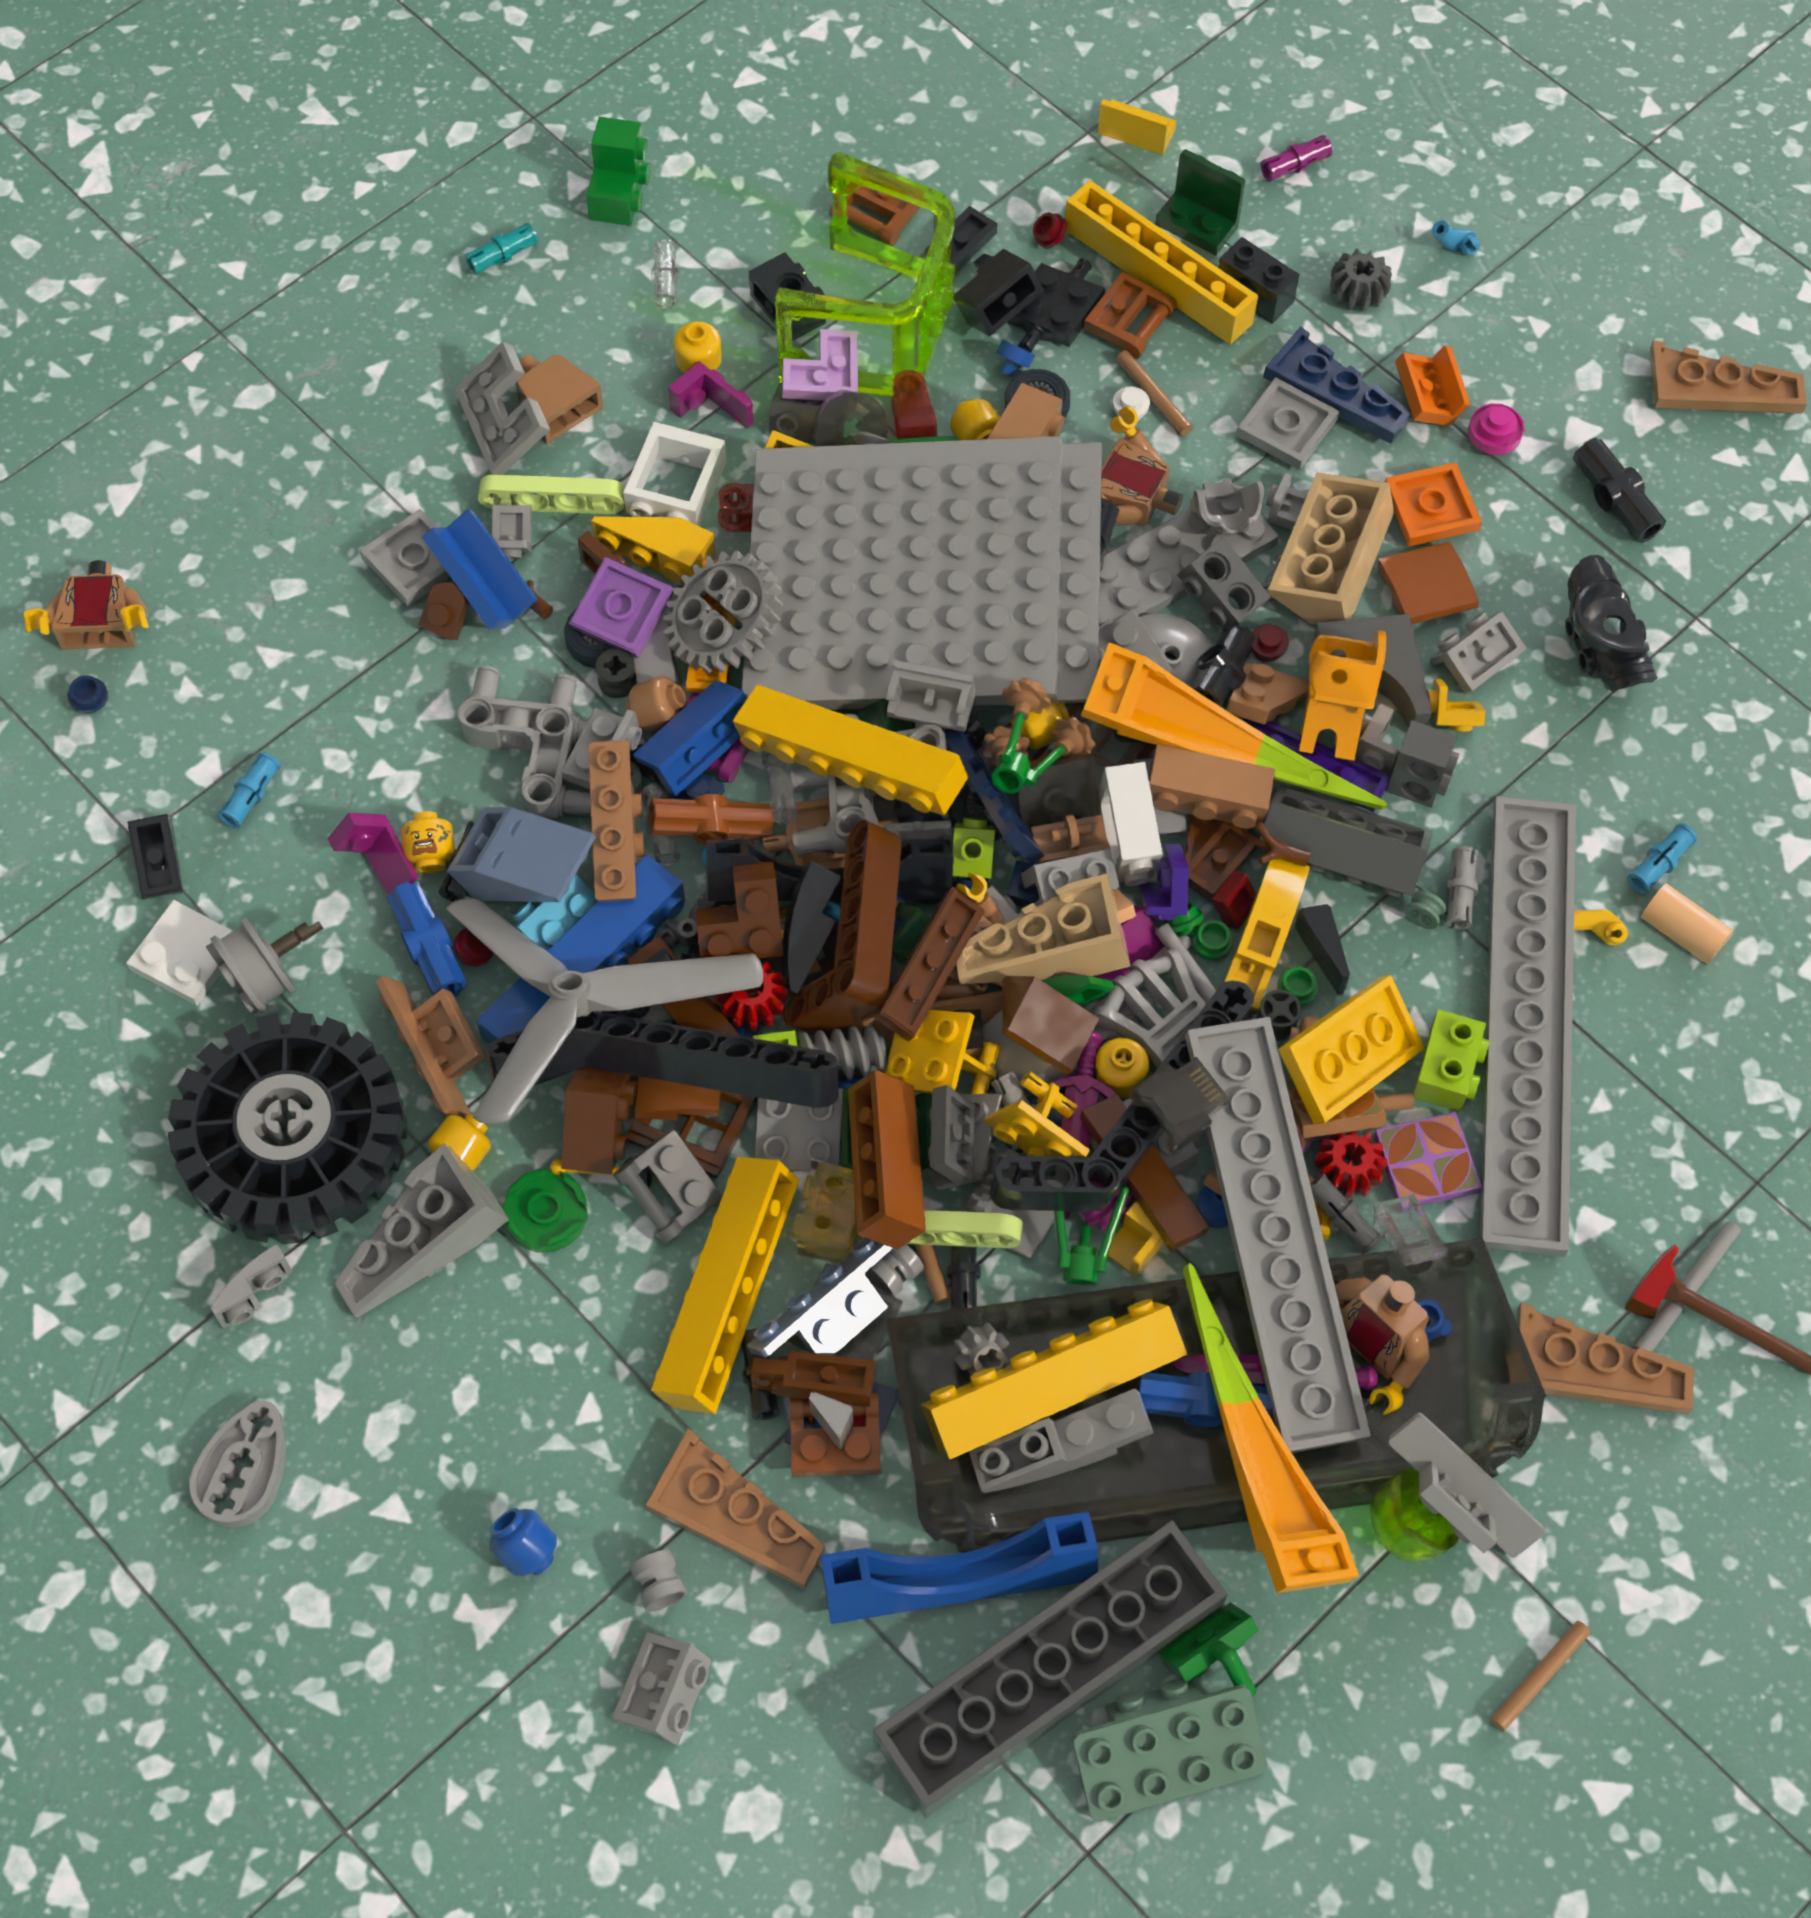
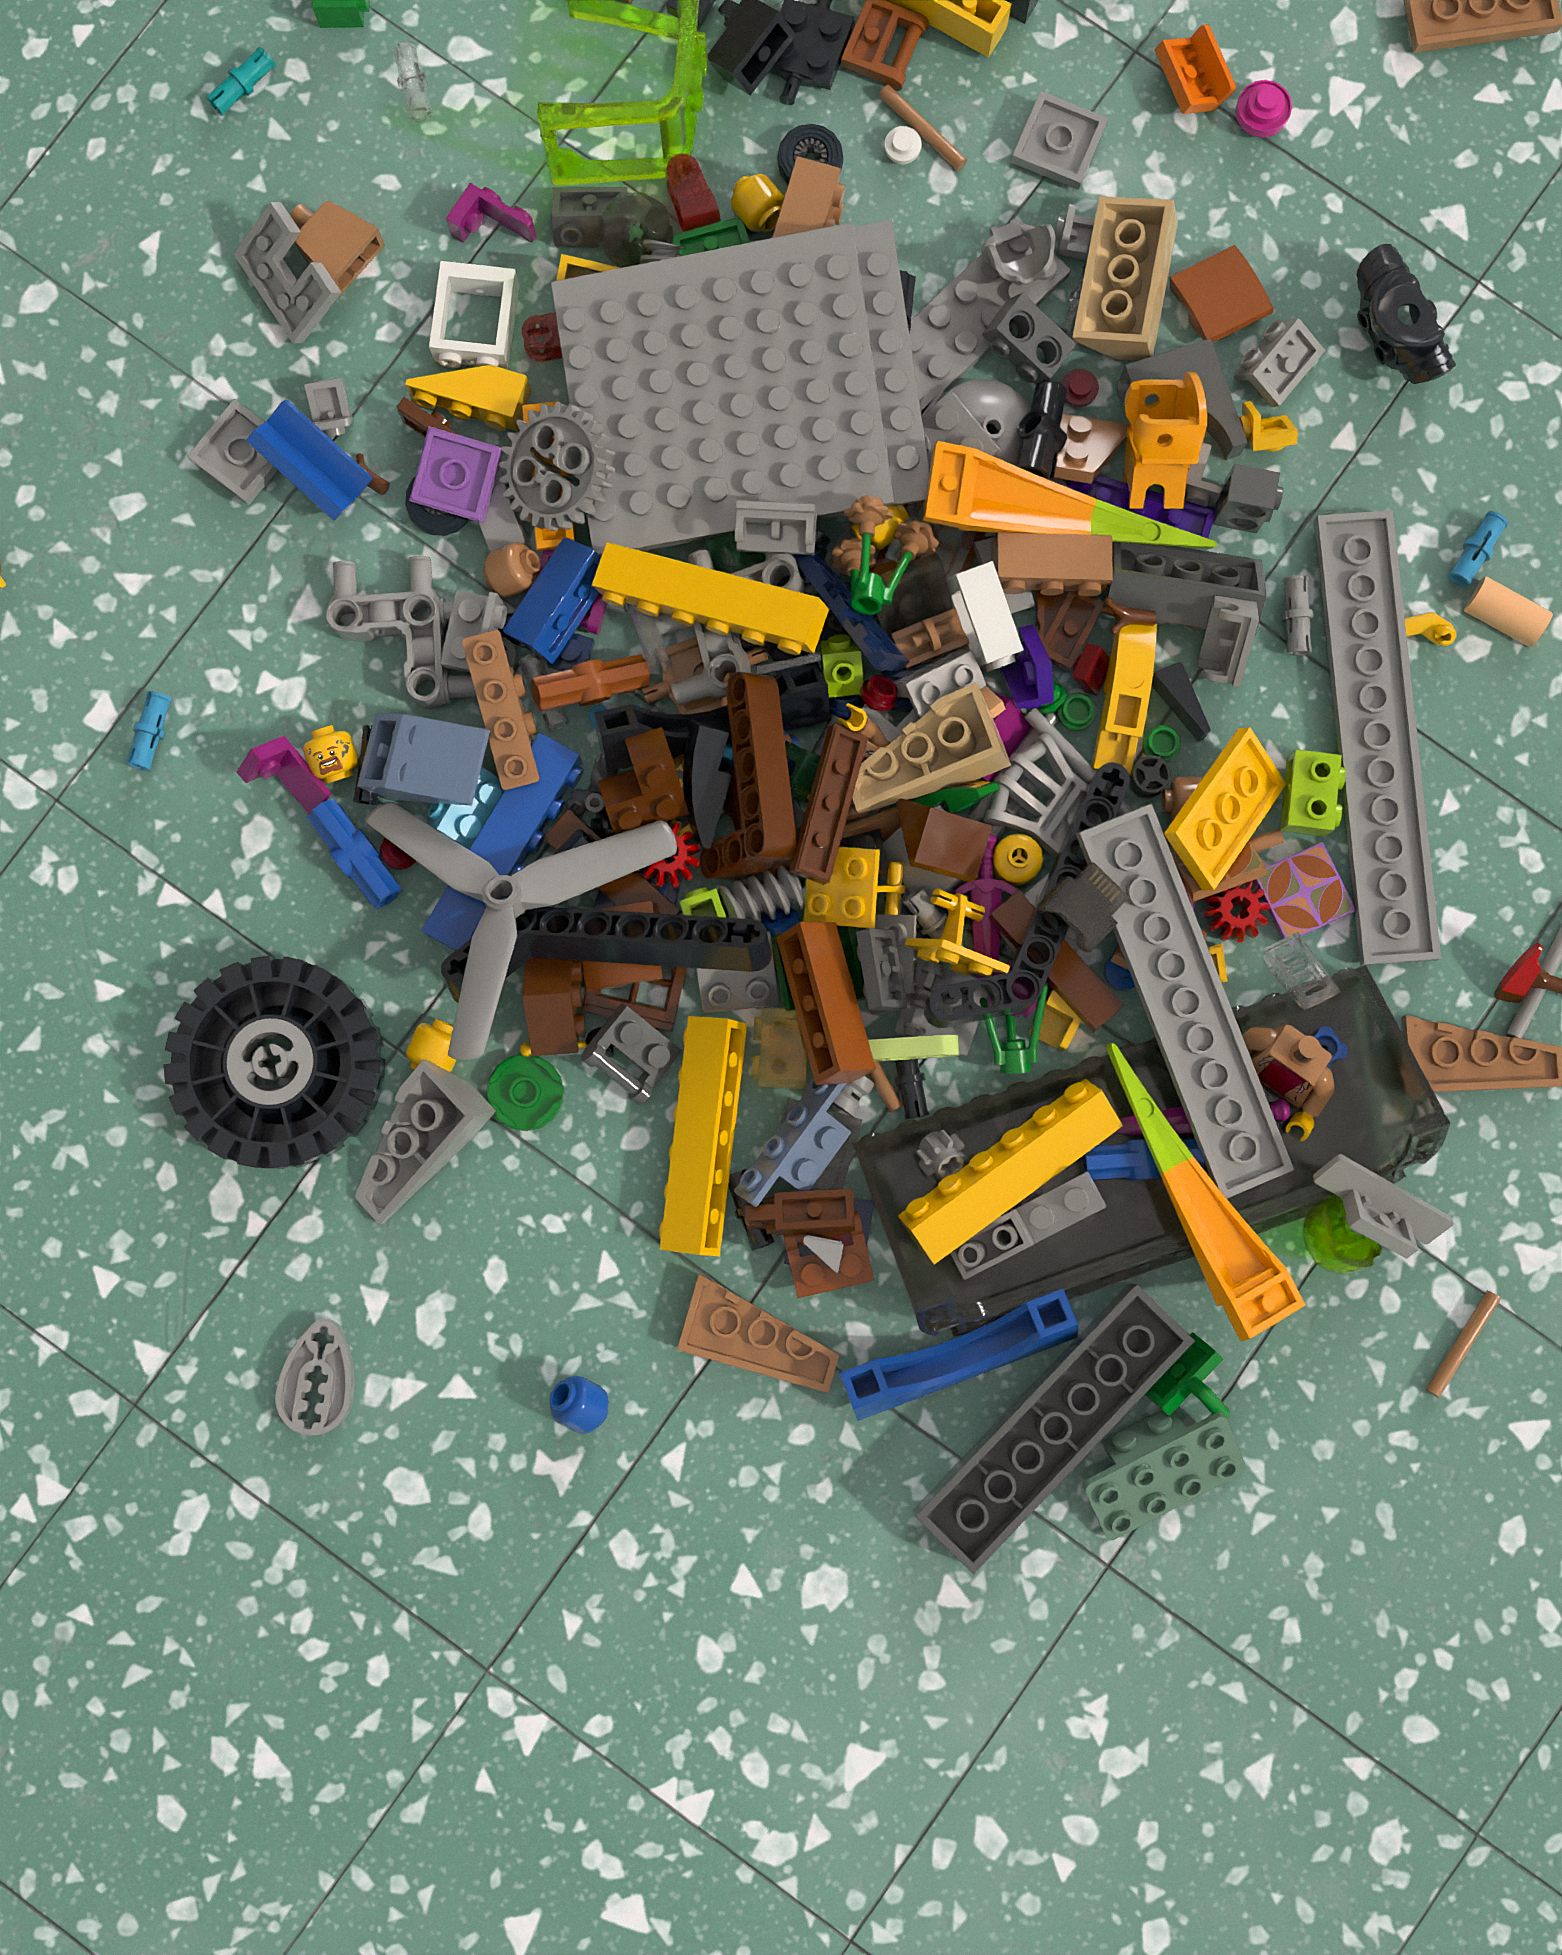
camera: 10 degrees left, 20 degrees up
white plate [126,900,232,1006] -> none
black slope [127,814,183,900] -> none
light grey wheel [205,916,324,1015] -> none
light grey slope [211,1244,293,1329] -> none
medium nougat bracket [376,976,486,1118] -> none
reddish brown plate [418,582,470,640] -> none
yellowish green beam [478,474,625,514] -> none
pearl dark grey wheel [595,649,637,698] -> none
light grey bracket [611,1632,711,1746] -> none
light grey wheel [630,1550,688,1612] -> none
yellow head [673,321,722,373] -> none
black brick [749,252,828,342] -> none
lavender plate [782,329,858,402] -> none
blue tile [996,339,1035,377] -> none
torso [1101,406,1183,526] -> none
dark blue wing [1263,326,1411,444] -> none
dark grey pin [1310,1173,1382,1255] -> none
orange plate [1384,462,1482,547] -> none
sand green bush [1405,891,1447,929] -> none
black piece [1573,437,1666,543] -> none
none -> dark red plate [860,675,898,711]
none -> light grey hinge [1197,595,1259,687]

